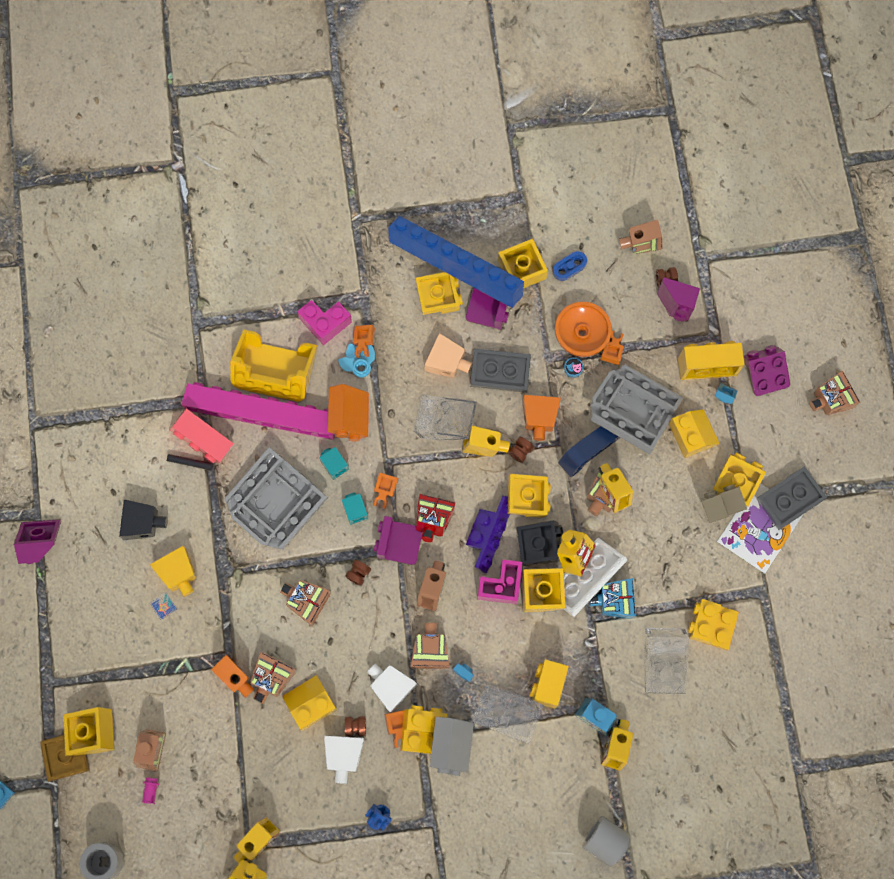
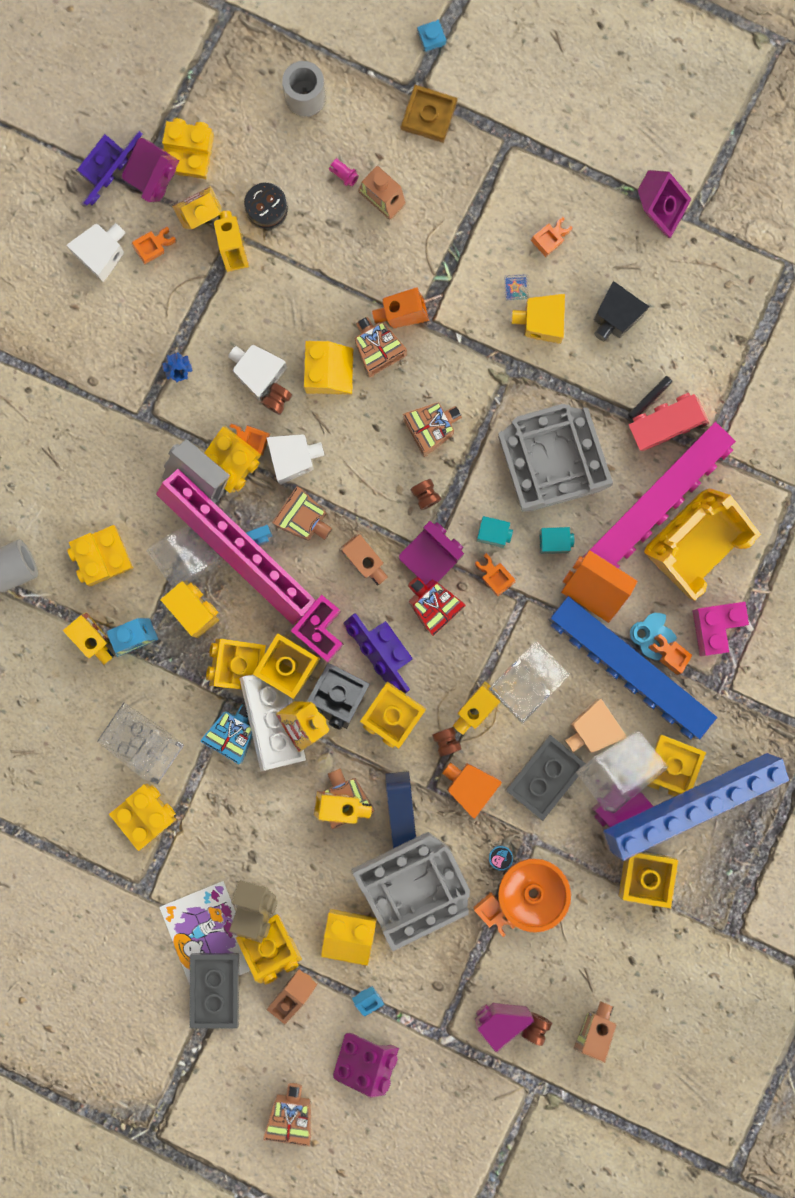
camera: 130 degrees right, 10 degrees up
yellow slope [63,707,115,756] -> none
blue plate [553,251,587,281] -> none
yellow brick [678,341,745,380] -> none
none -> yellow plate [67,525,133,587]
none -> dark pink brick [156,469,316,625]
none -> yellow plate [206,639,266,690]
none -> black head [244,182,288,230]
none -> nougat slope [266,969,318,1024]
none -> orange plate [530,217,573,257]
none -> blue brick [548,596,718,740]
none -> clear slope [576,730,668,813]

